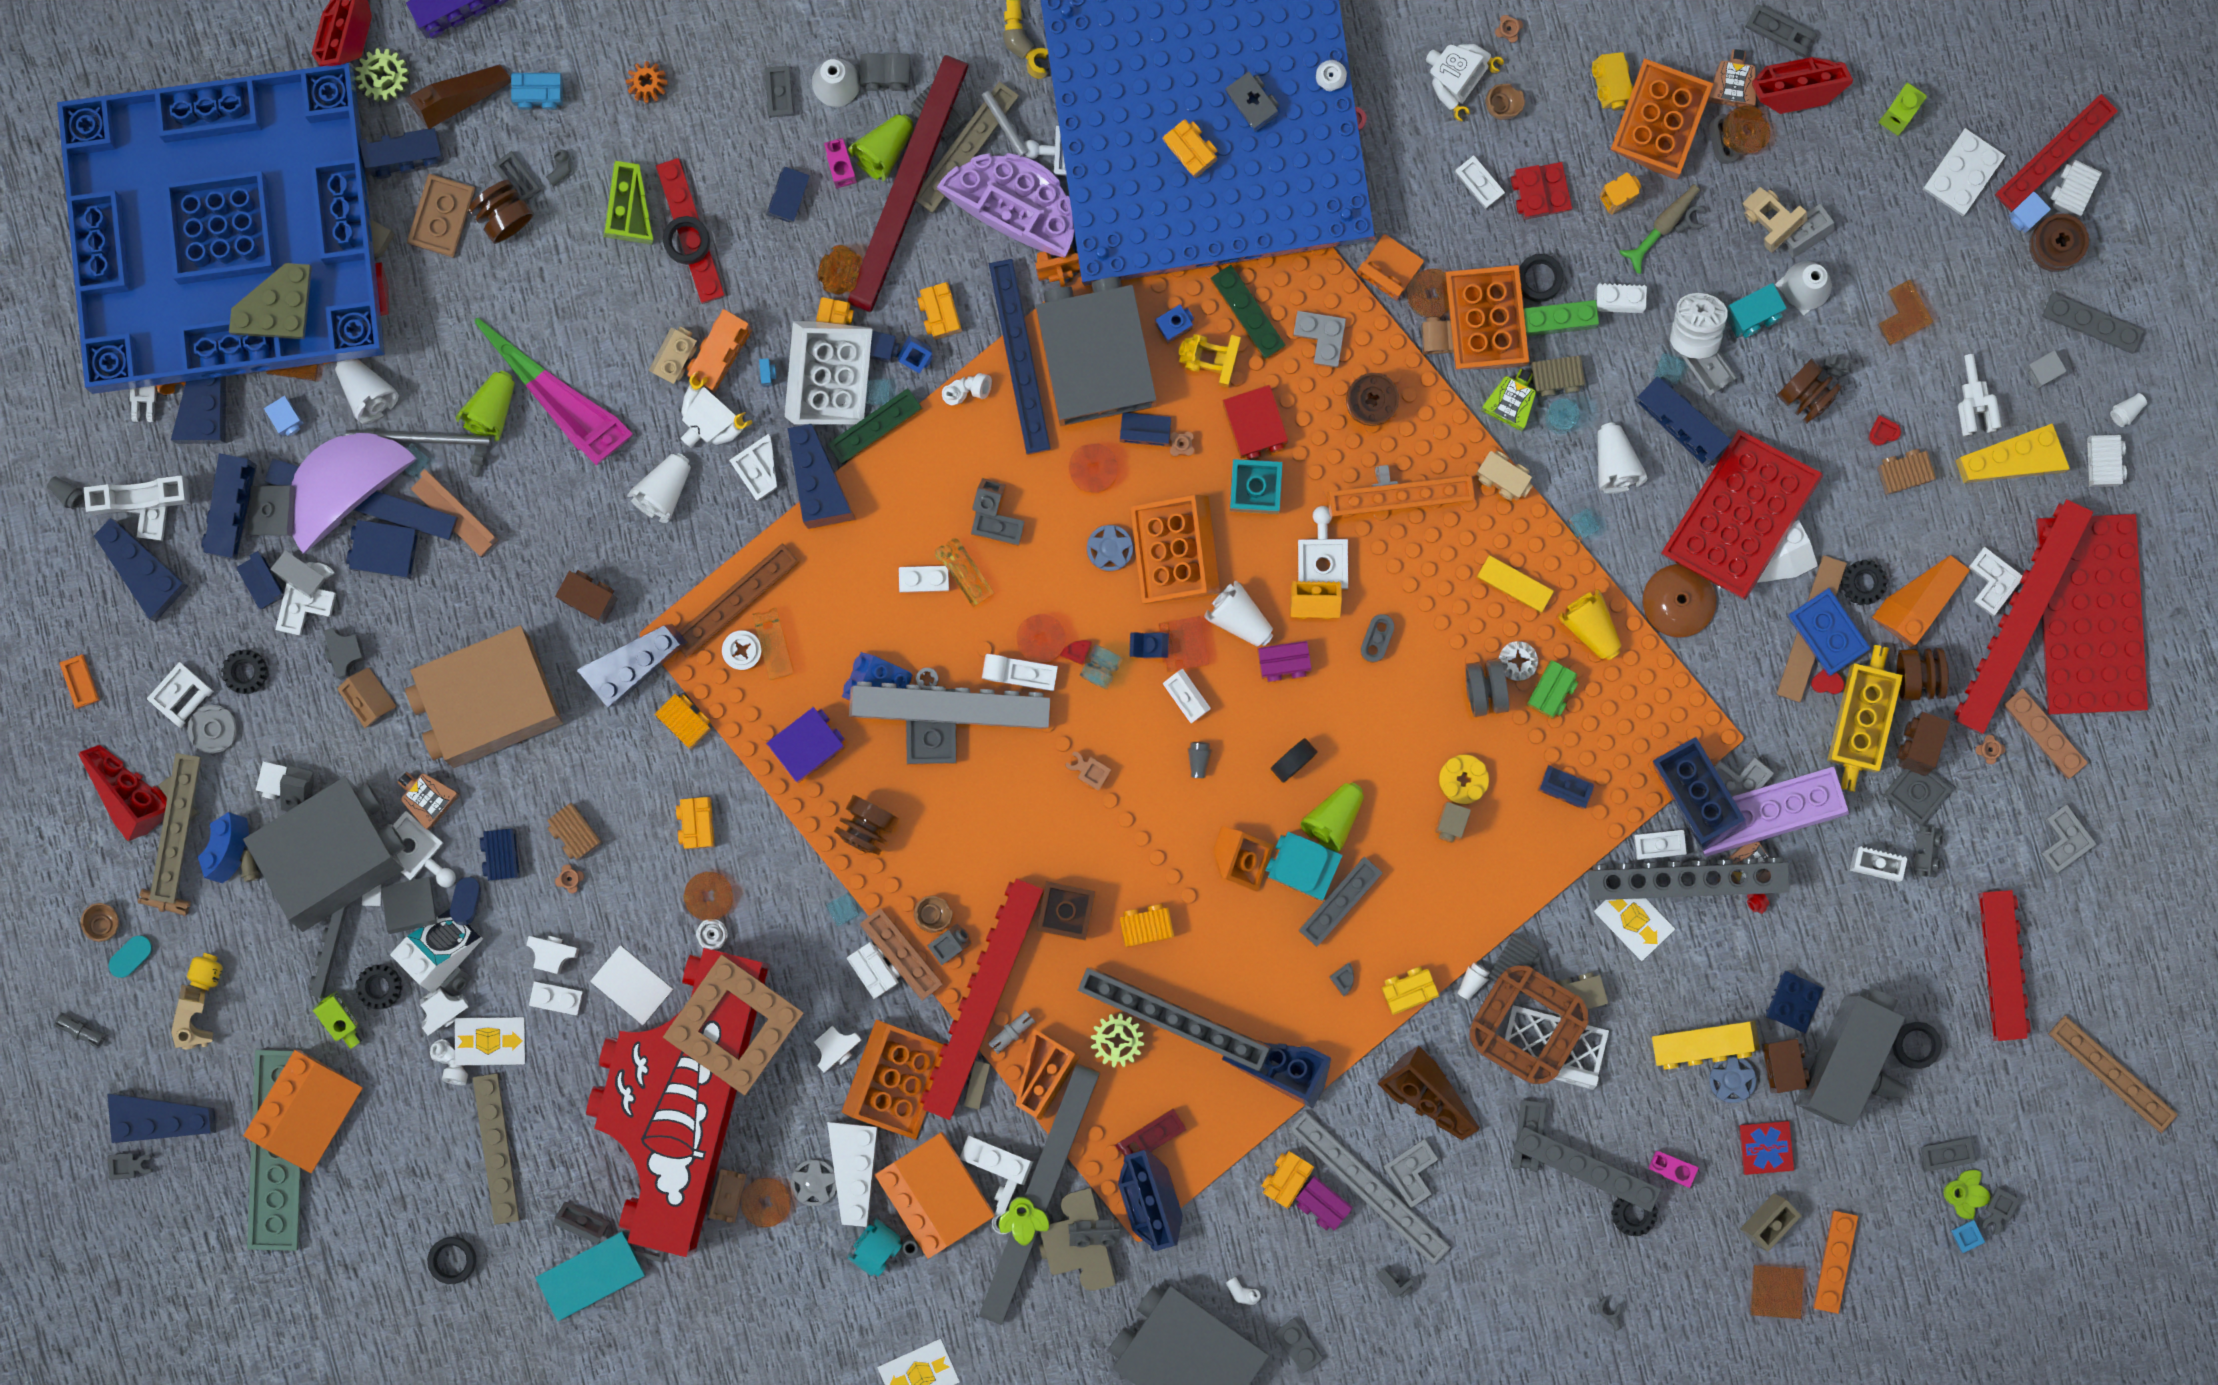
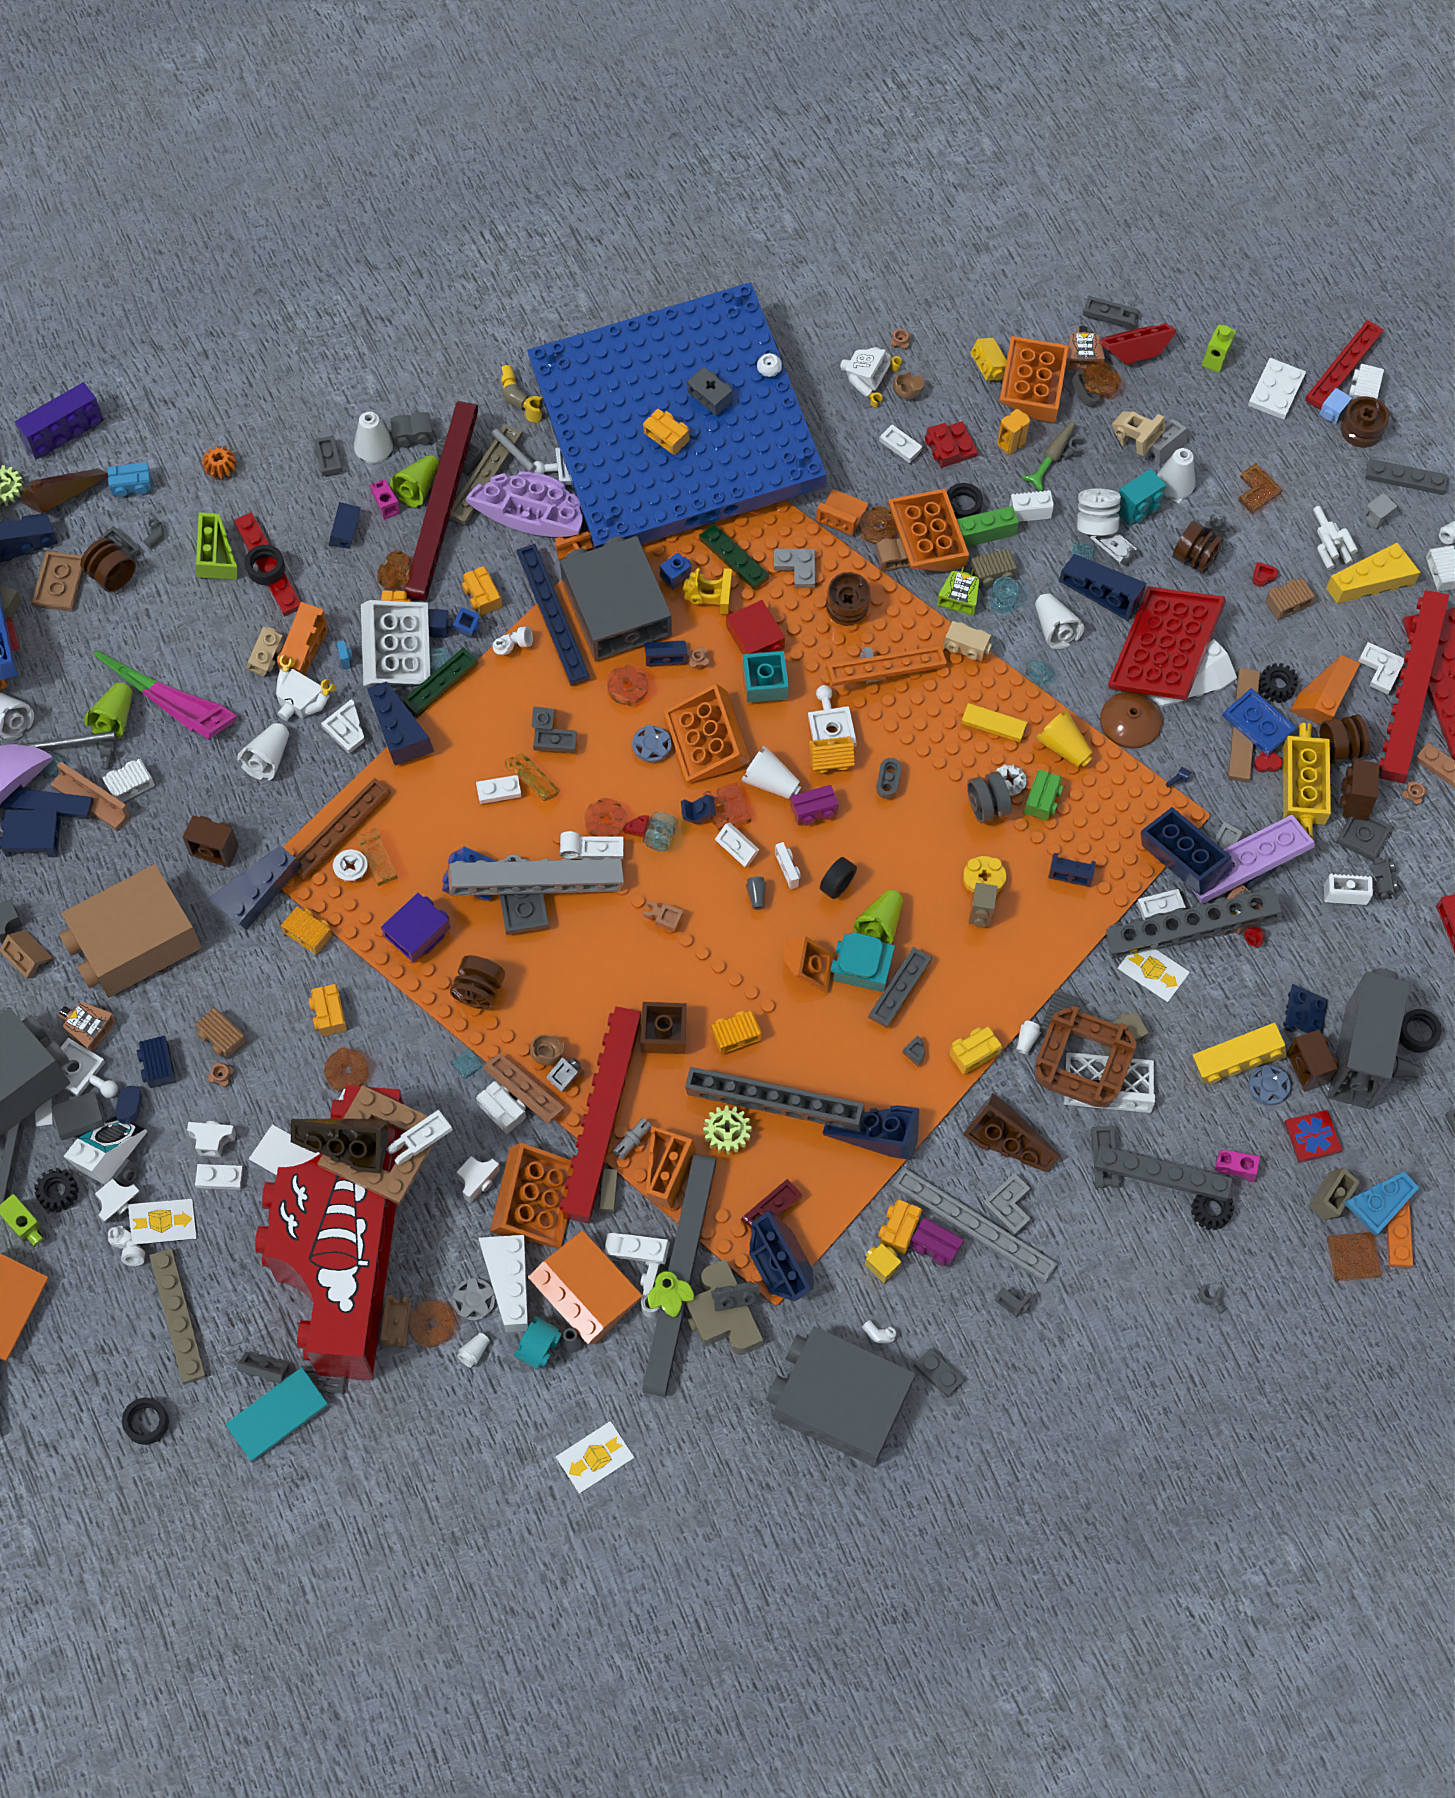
camera: 15 degrees left, 20 degrees down
none -> white brick [103,759,155,802]
none -> dark brown wedge [290,1119,389,1174]
none -> white hinge [387,1110,453,1165]
none -> white cone [457,1333,490,1367]
none -> white plate [775,842,801,890]
none -> yellow brick [865,1243,901,1283]
none -> dark blue hand [1166,767,1192,787]
none -> dark azure wing [1343,1171,1419,1235]

